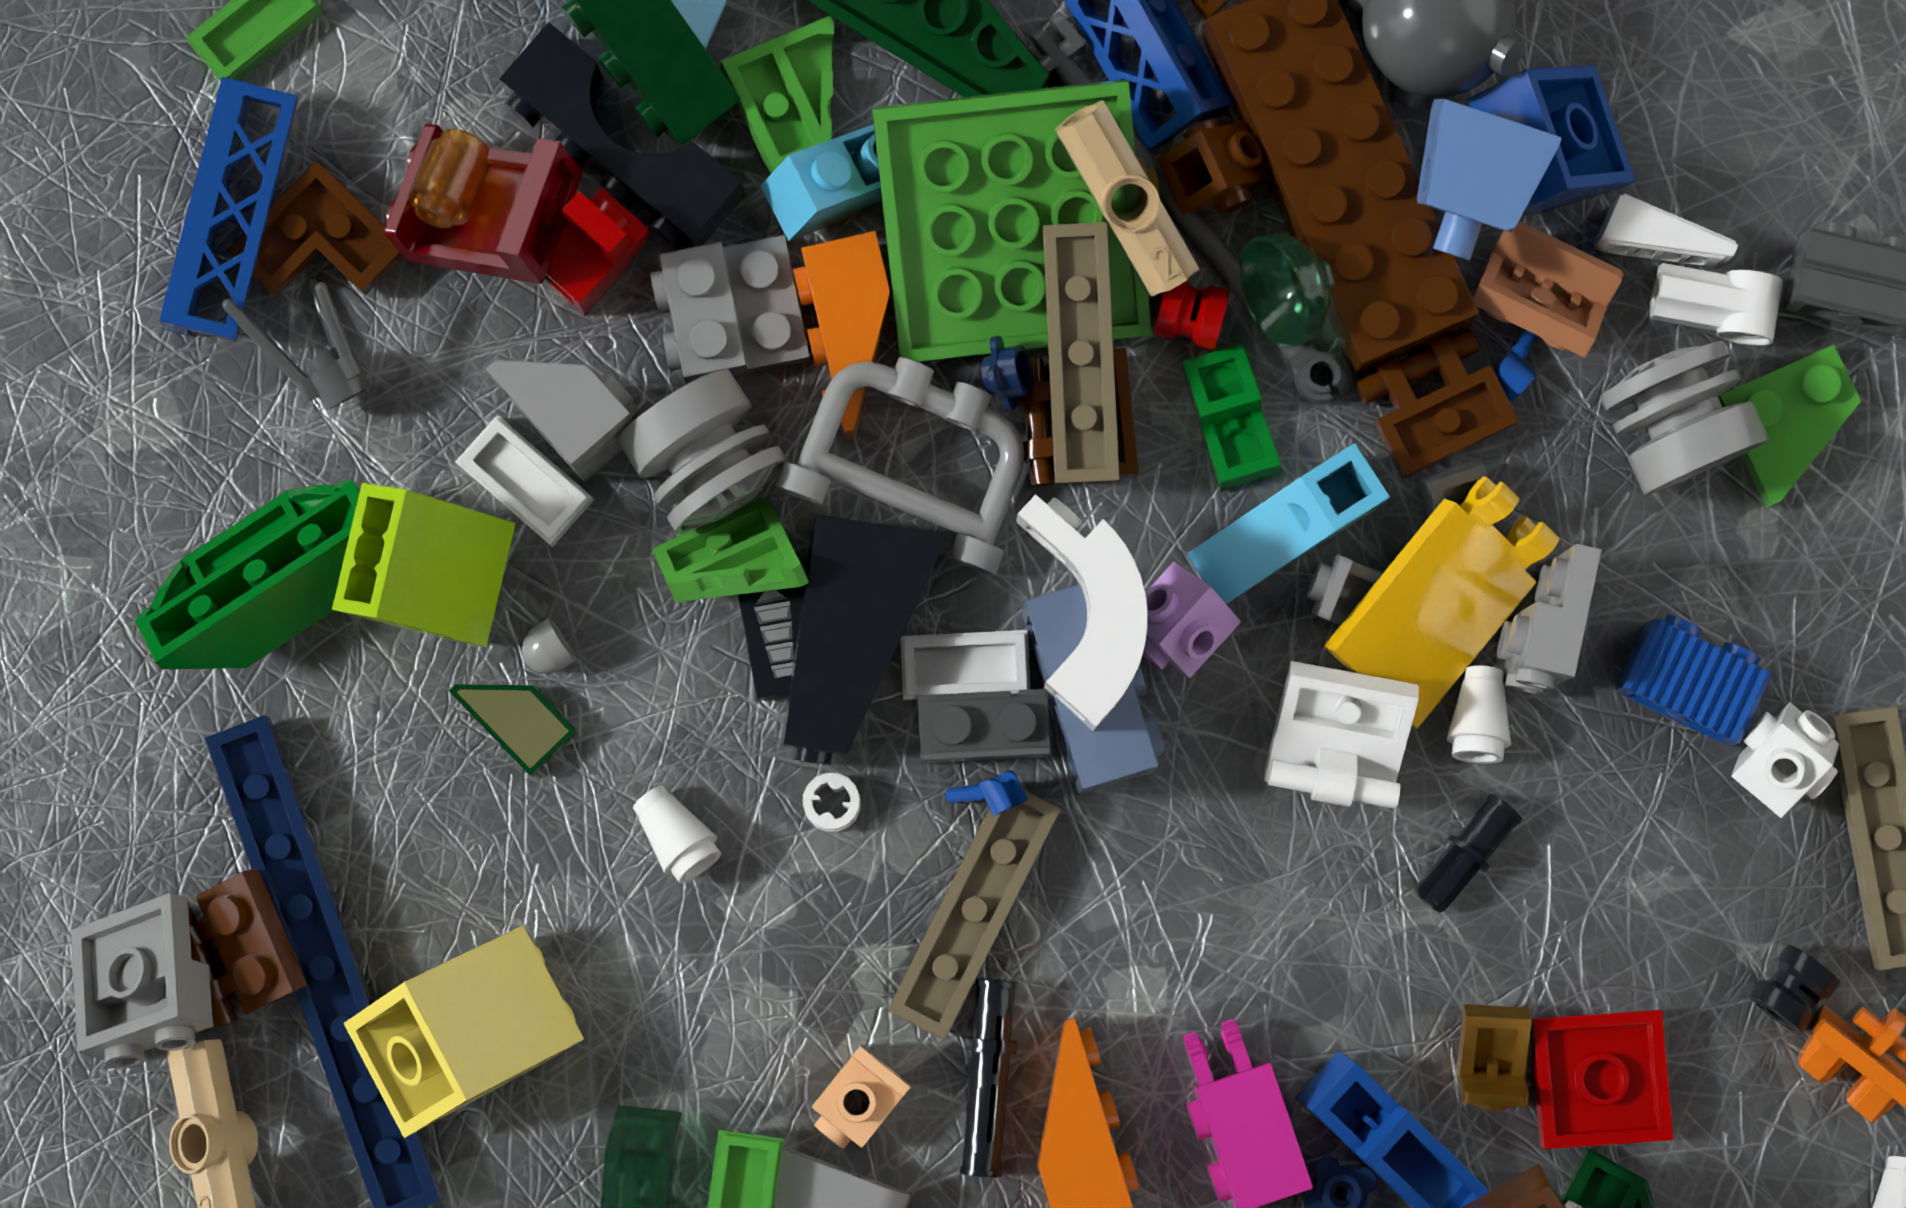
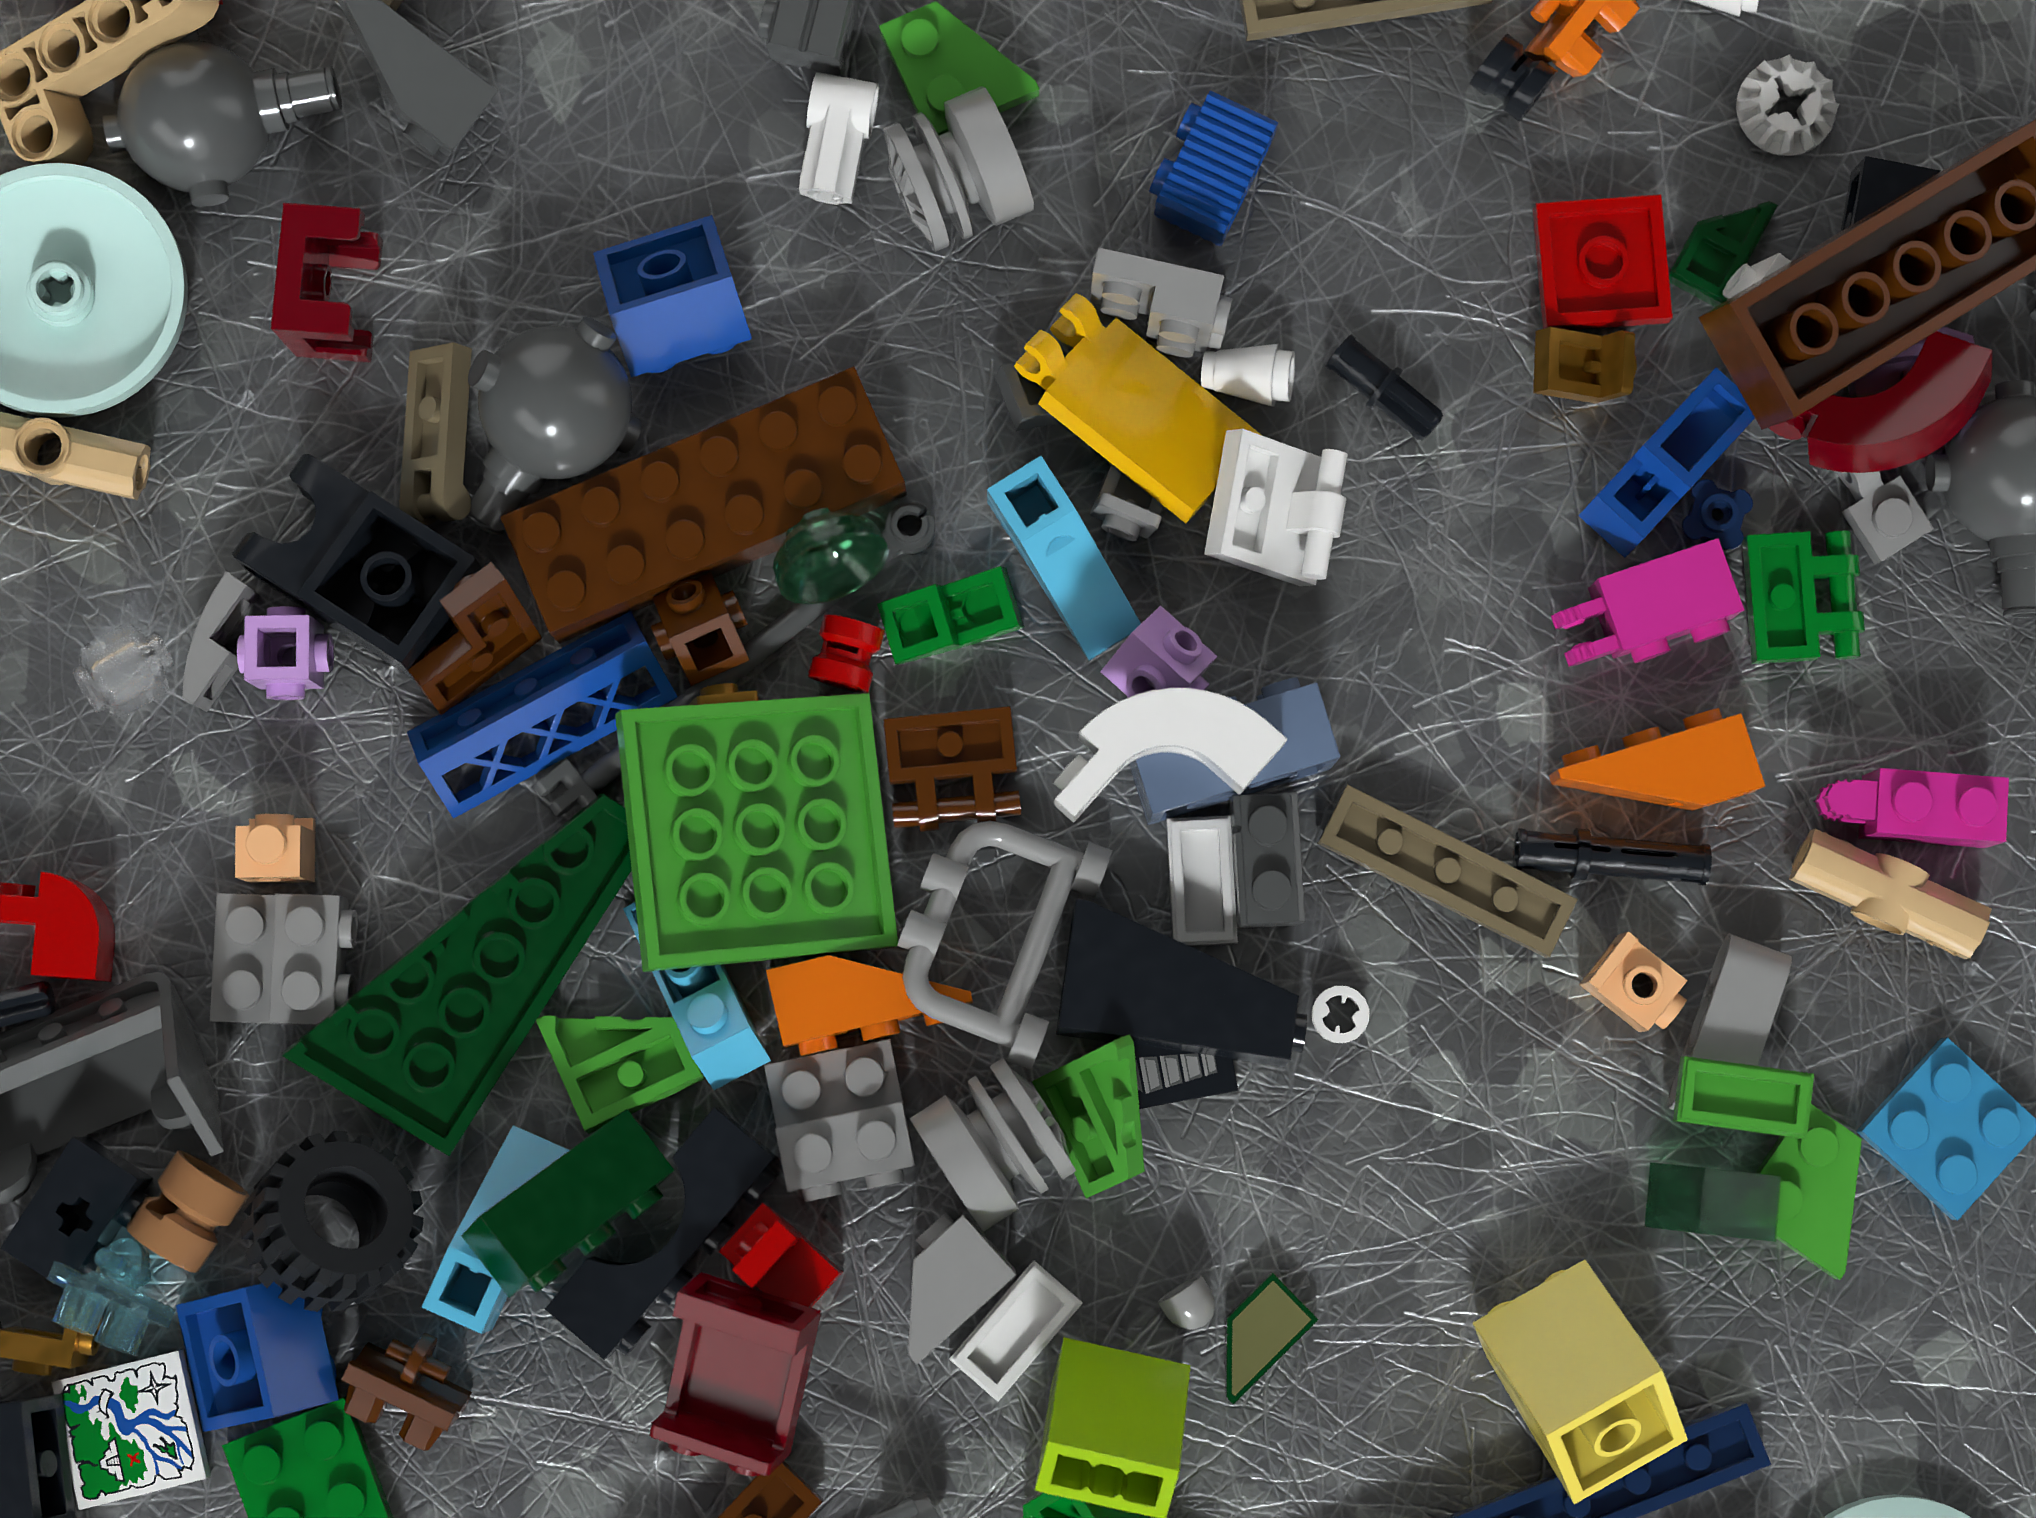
camera: 90 degrees left, 0 degrees up
clear orange brick [408,129,490,228] -> none
white cone [633,785,721,884] -> none
blue hand [945,770,1028,816] -> none
dark blue plate [981,336,1034,411] -> none
dark tan plate [1043,222,1119,483] -> none
tan piece [1055,100,1199,296] -> none
reddish brown plate [1355,329,1519,479] -> none
medium blue torso [1417,99,1562,260] -> none
nougat bracket [1472,221,1624,358] -> none
blue hand [1494,329,1538,401] -> none
white slope [1592,194,1738,268] -> none
white brick [1731,702,1840,818] -> none

